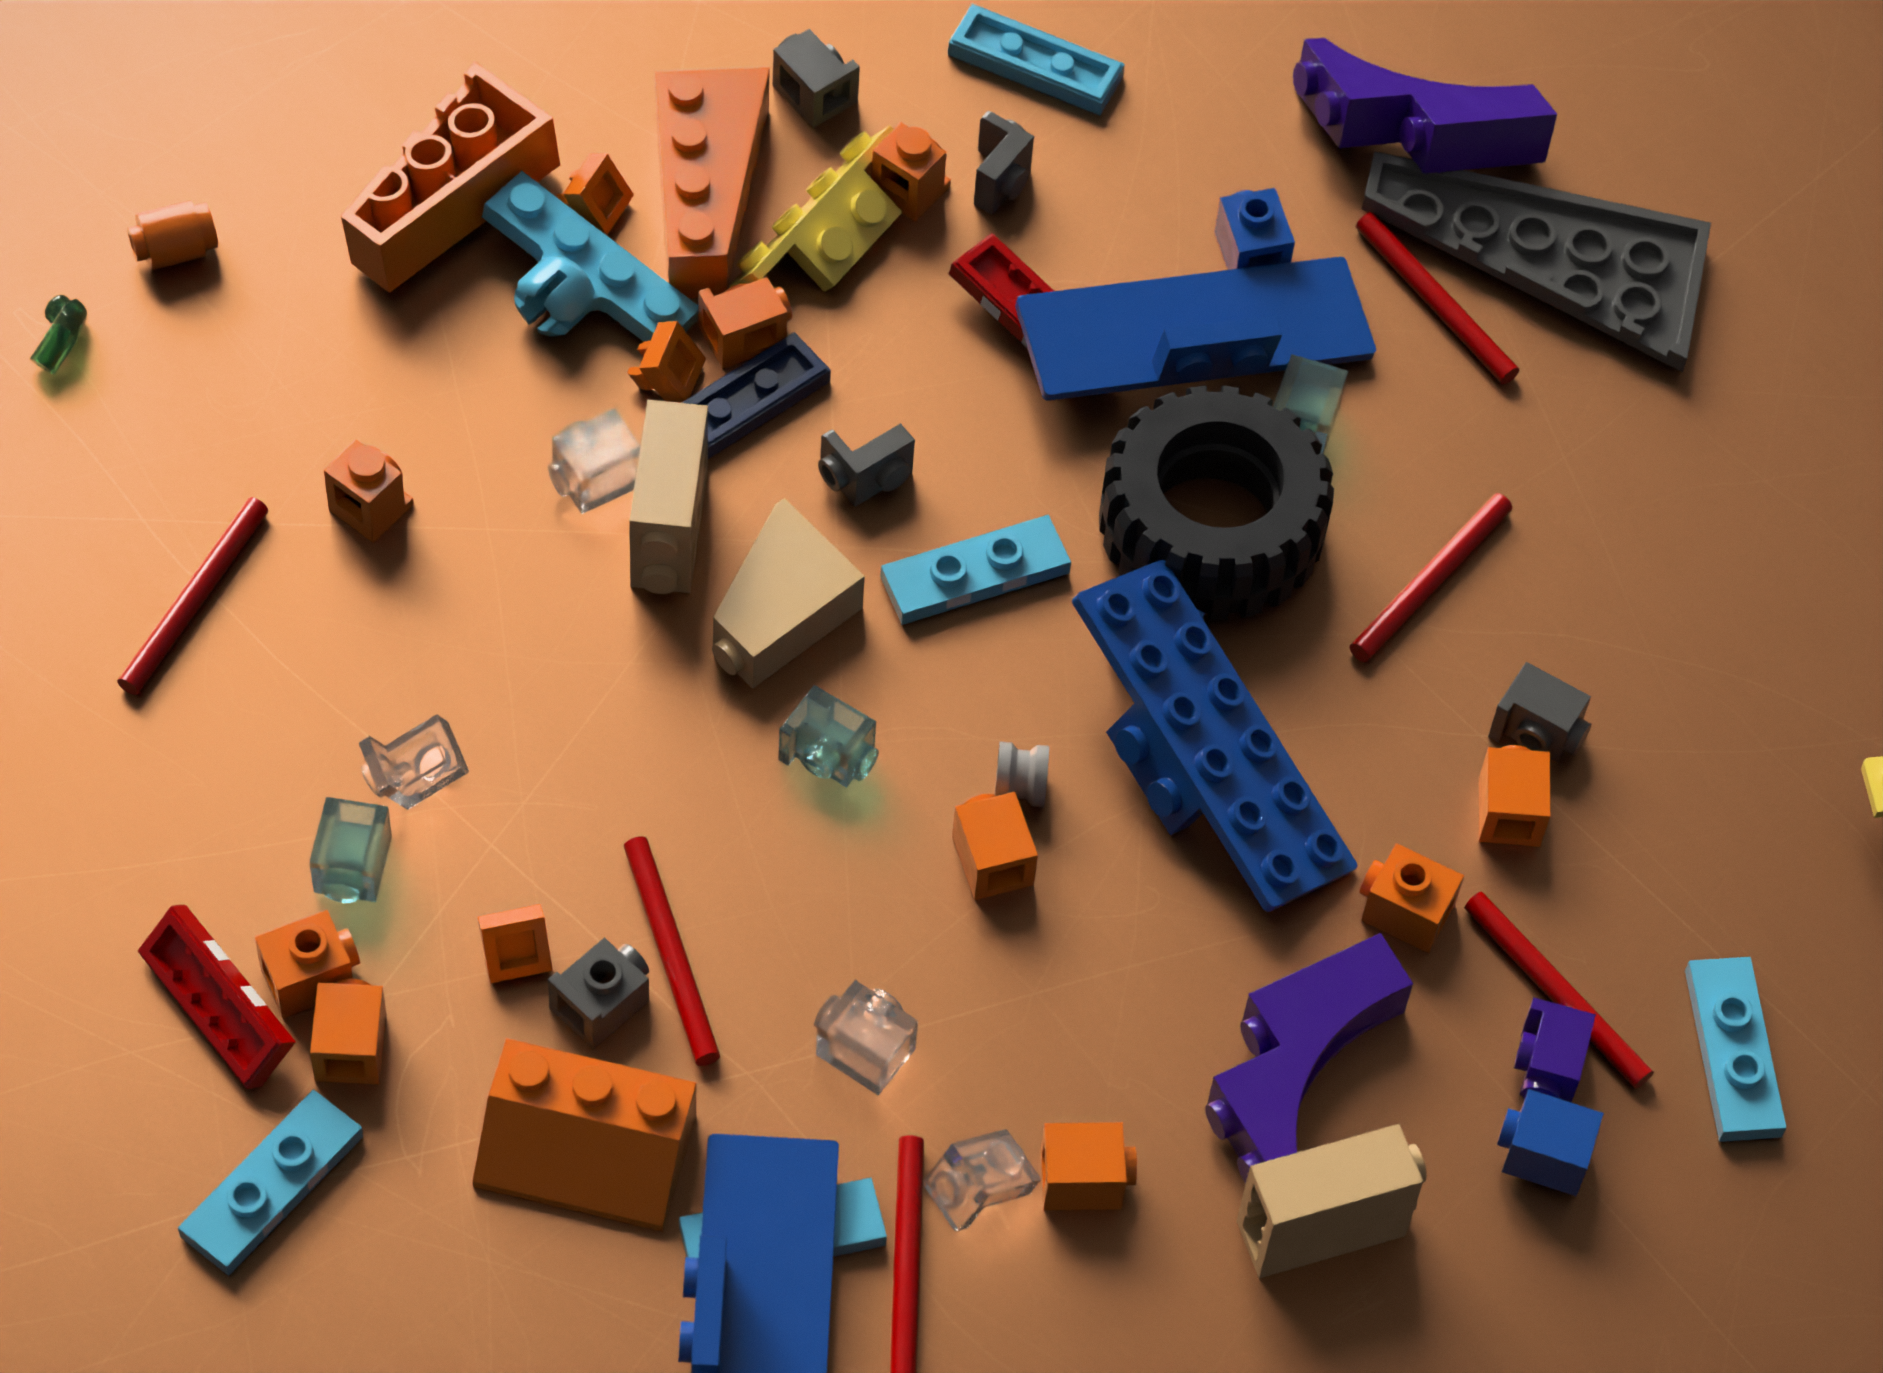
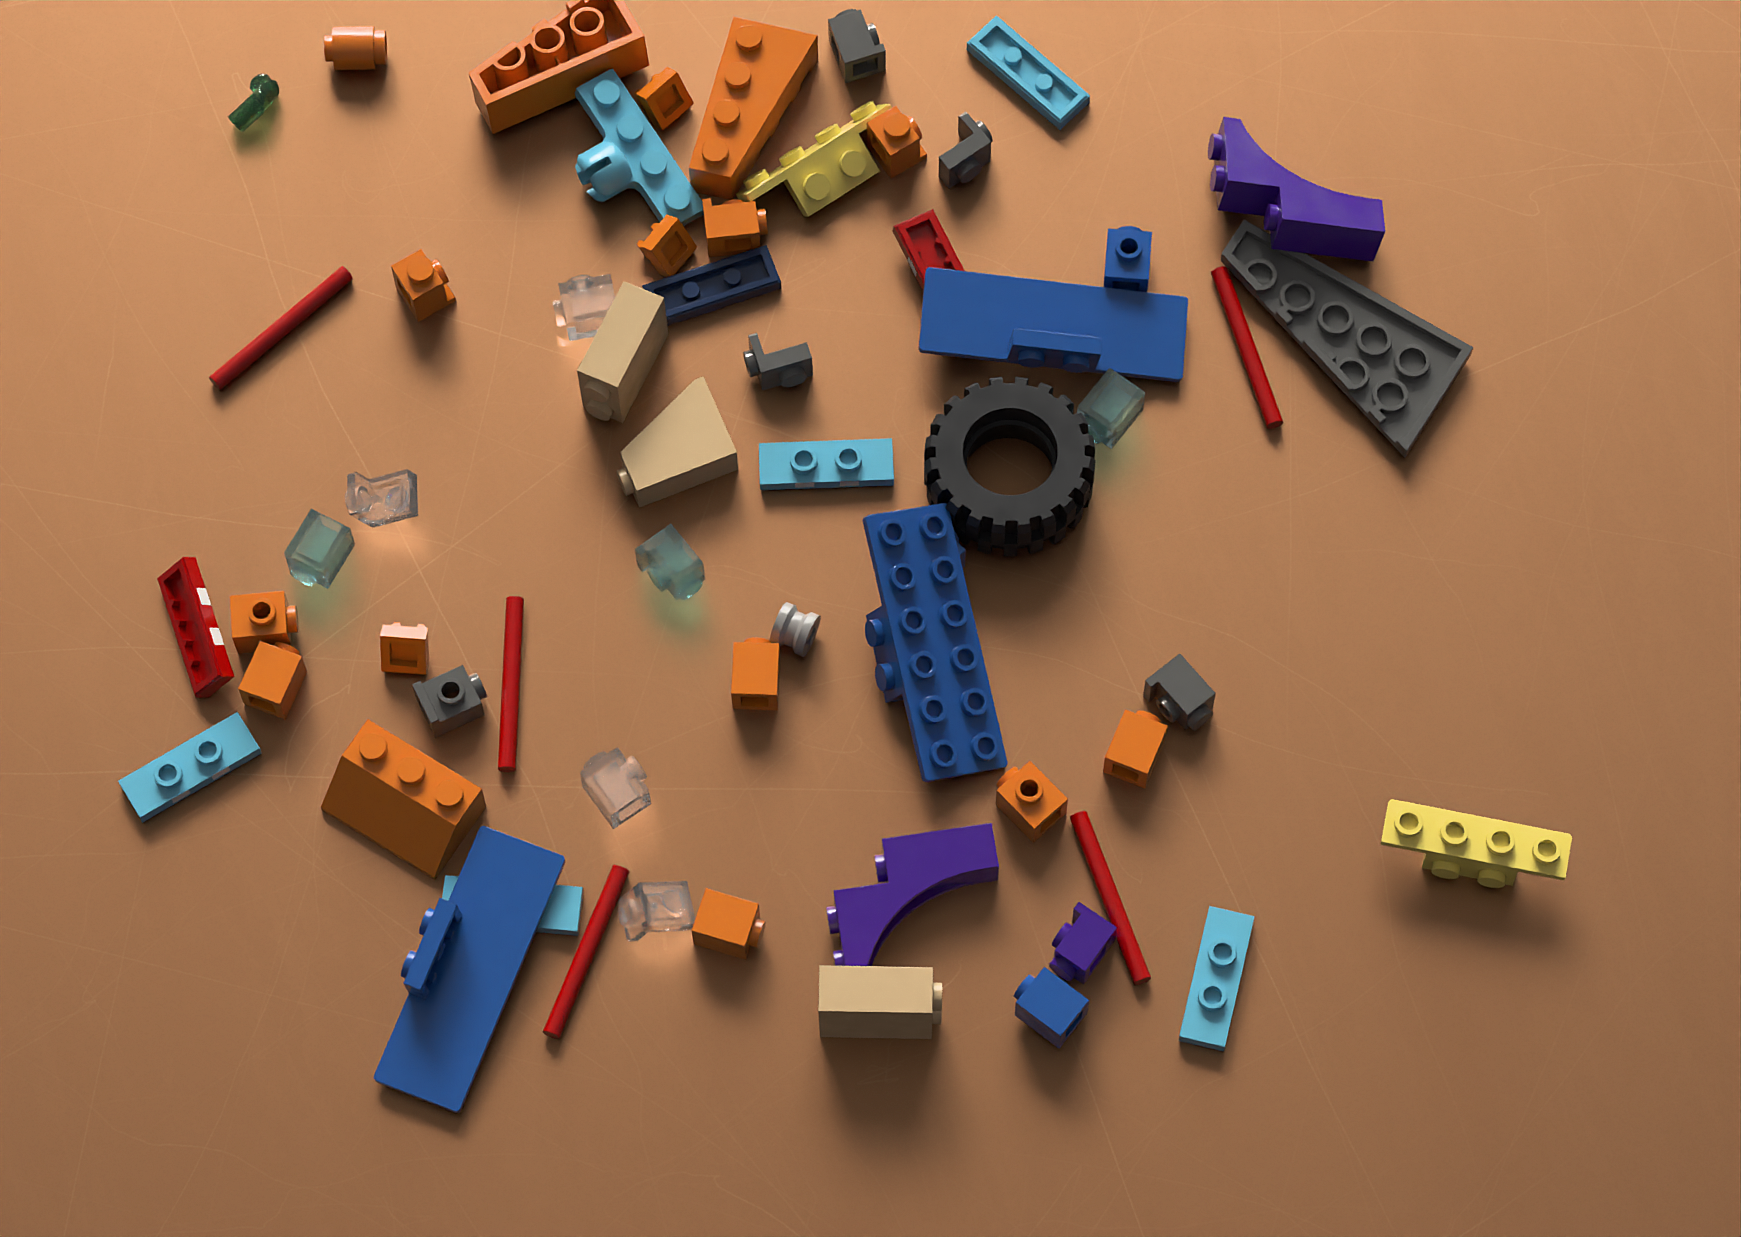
camera: 25 degrees right, 10 degrees up
red bar [1349,493,1513,662] -> none

